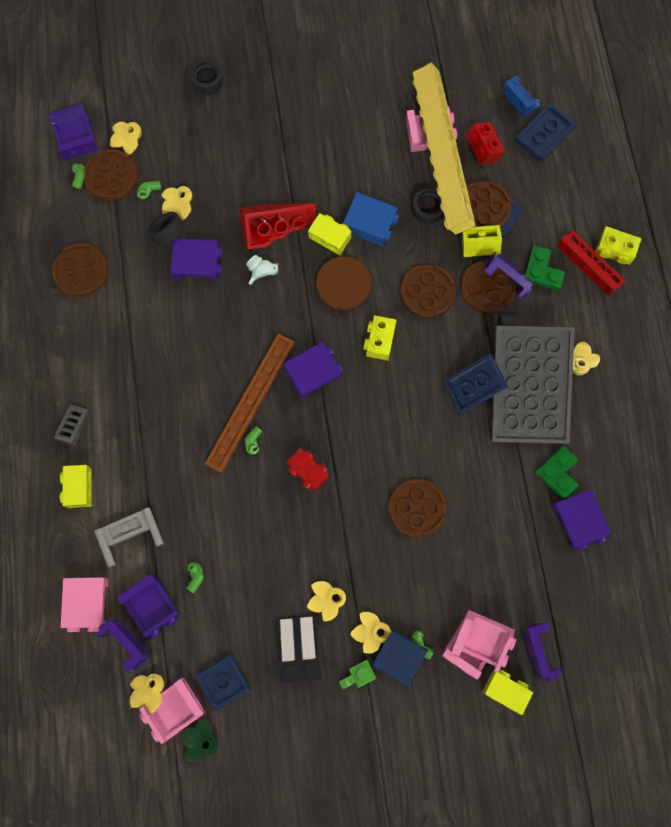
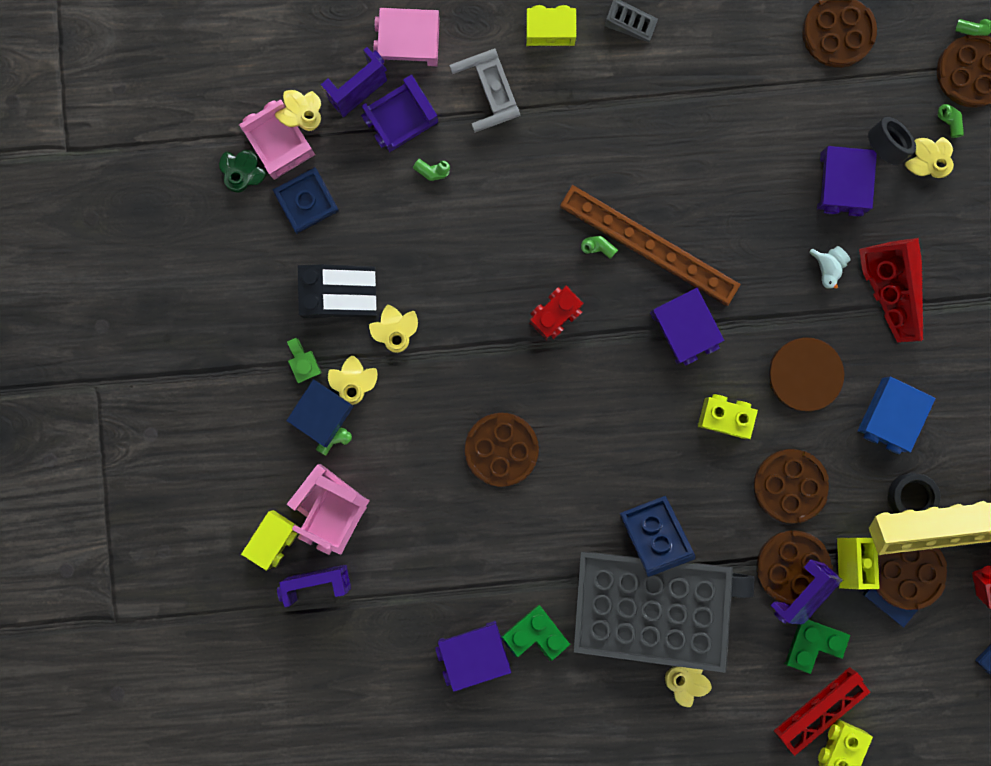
camera: 90 degrees right, 10 degrees up
neon yellow brick [308,213,351,255] -> none

